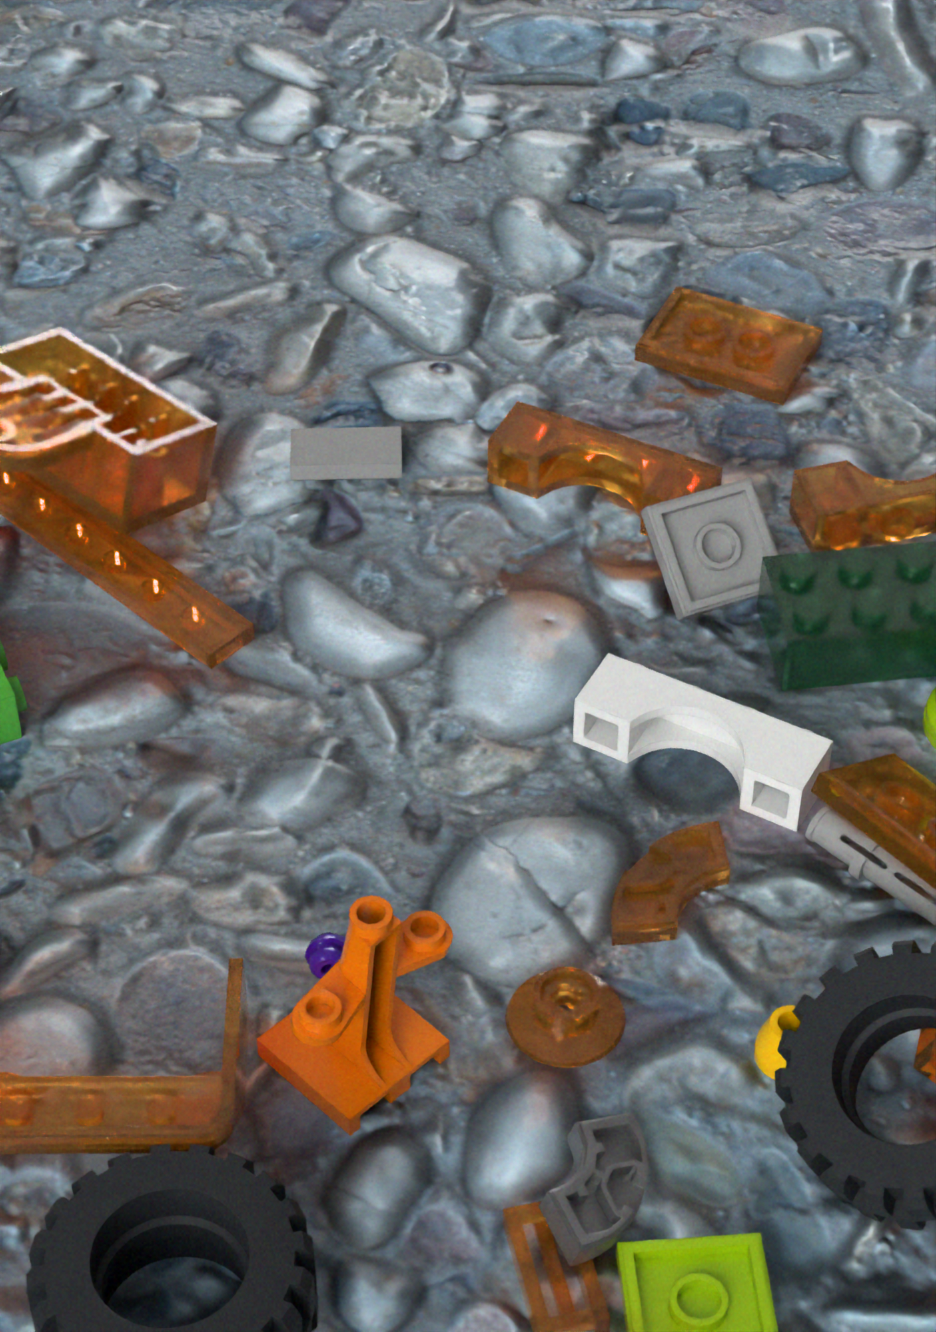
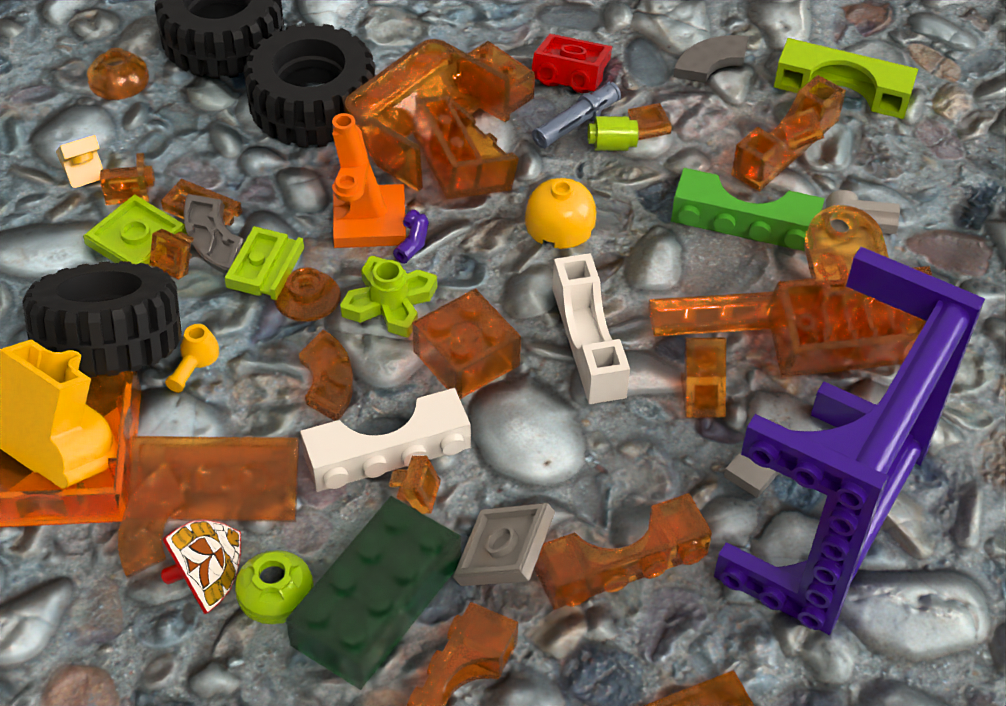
camera: 130 degrees right, 5 degrees up
none -> clear orange tile [150,229,194,280]
none -> lime plate [225,226,304,300]
none -> lime plant [340,256,438,338]
none -> clear orange tile [389,456,441,514]
none -> clear orange wedge [411,95,519,199]
none -> clear orange brick [412,288,521,399]
none -> yellow cylinder [525,177,597,249]
none -> white arch [552,253,630,404]
none -> clear orange slope [681,337,726,418]
none -> dark purple arch [714,247,985,635]

